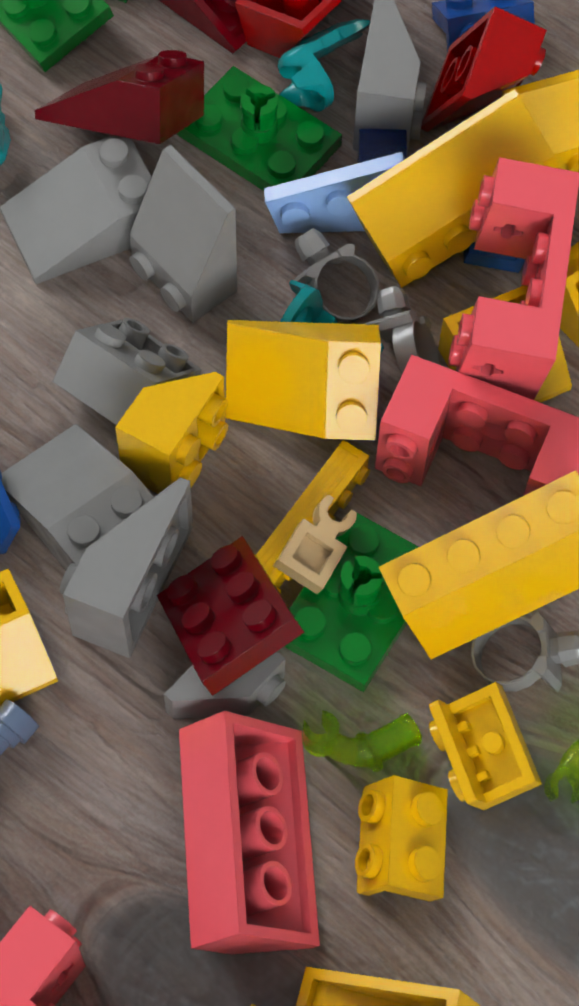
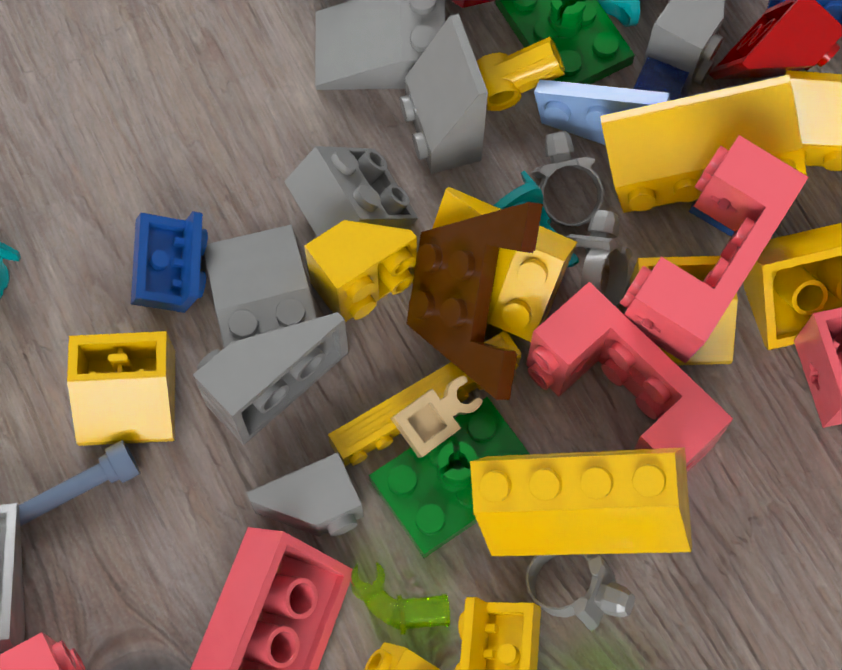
camera: 25 degrees right, 5 degrees up
dark red plate [156,536,304,696] -> none
none -> reddish brown wing [406,202,543,400]
none -> yellow piece [477,37,565,111]

